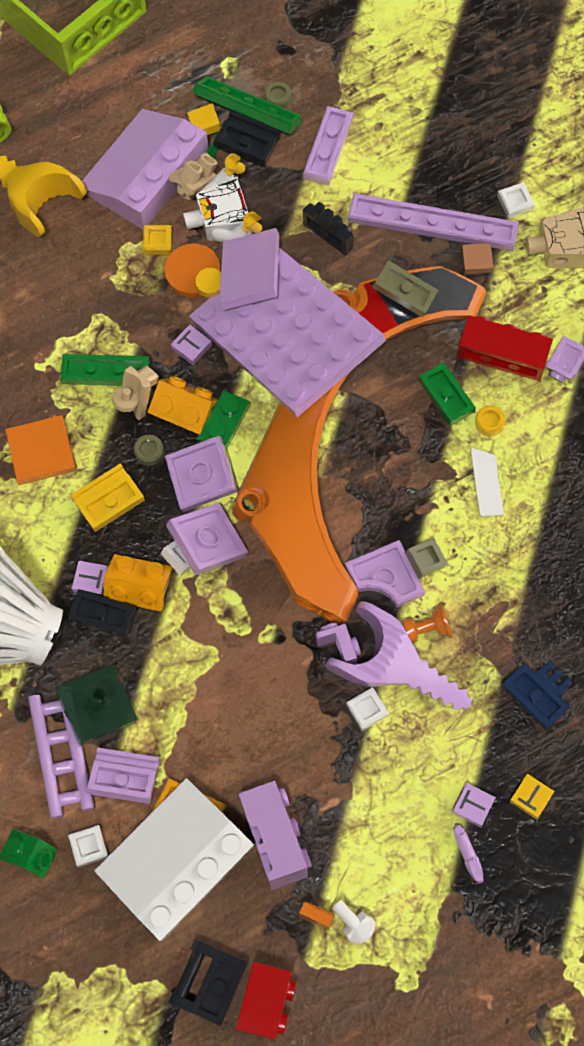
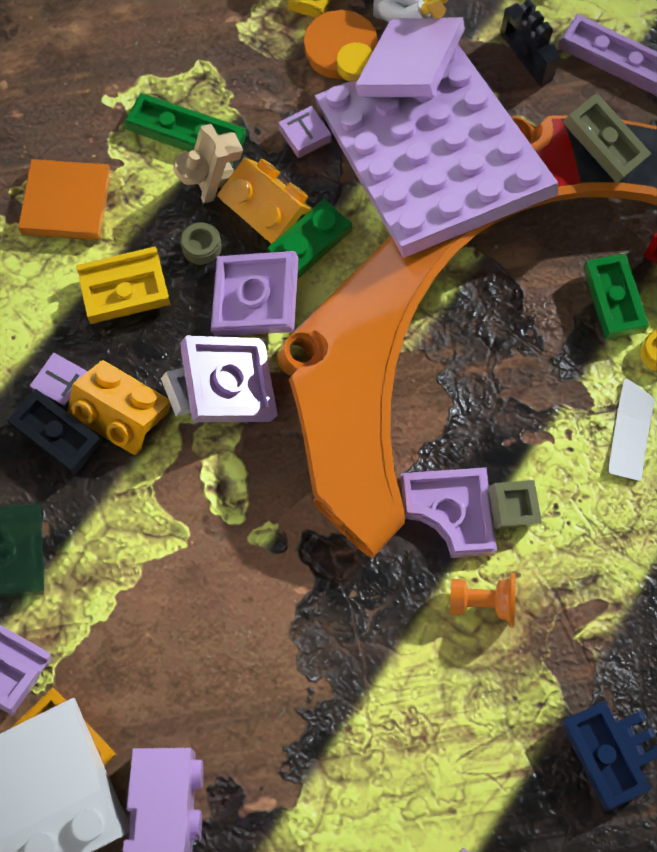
camera: 15 degrees right, 0 degrees up
lavender bracket [316,623,361,665] -> none
lavender animal [325,601,472,710] -> none
white tile [346,687,389,731] -> none

